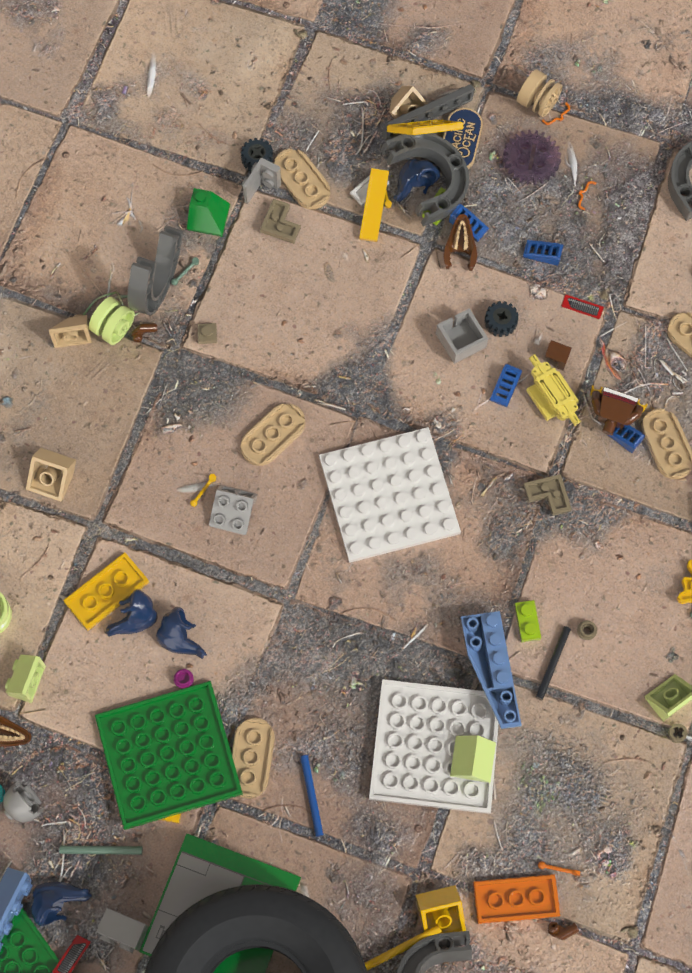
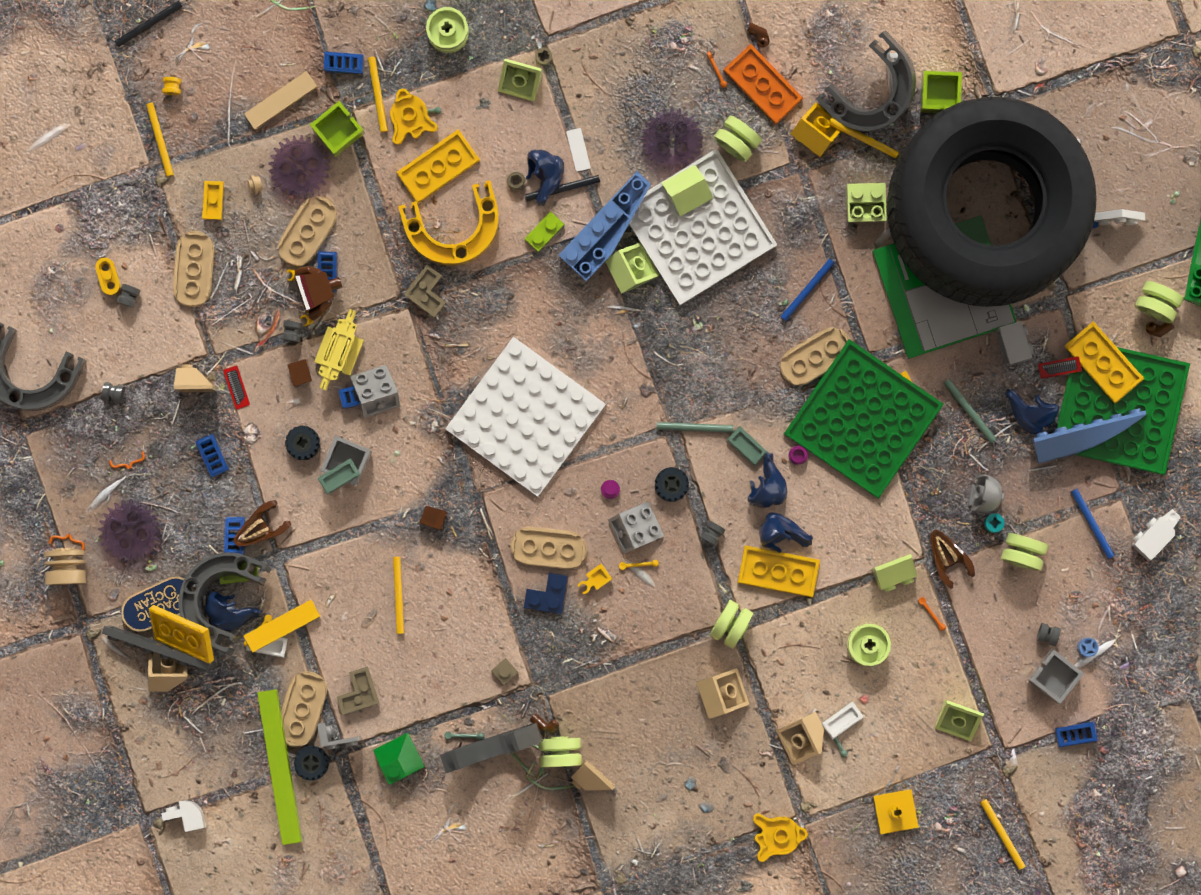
camera: 125 degrees left, 15 degrees up
none -> dark grey wheel [101,382,125,404]
none -> white brick [161,800,206,832]
none -> tan slope [174,364,217,393]
none -> lime tile [257,689,302,845]
none -> dark grey wheel [281,320,303,343]
none -> sand green tile [317,458,361,495]
none -> light grey bracket [350,365,400,418]
none -> yellow bar [393,557,404,634]
none -> yellow tile [396,129,480,204]
none -> yellow piece [398,180,499,266]
none -> reddish brown panel [419,506,448,531]
none -> dark blue plate [524,573,568,614]
none -> dark blue piece [526,150,564,206]
none -> white sticker [566,128,591,172]
none -> yellow plate [578,563,612,594]
none -> magenta plate [601,480,620,499]
none -> yellowish green slope [605,243,660,294]
none -> clear purple gear [641,107,703,170]
none -> black wheel [655,467,689,502]
none -> sand green piece [657,422,733,433]
none -> dark grey wheel [700,520,725,546]
none -> yellowish green wheel [709,600,753,649]
none -> yellowish green wheel [713,115,762,162]
none -> sand green tile [727,426,768,466]
none -> yellowish green slope [846,183,887,222]

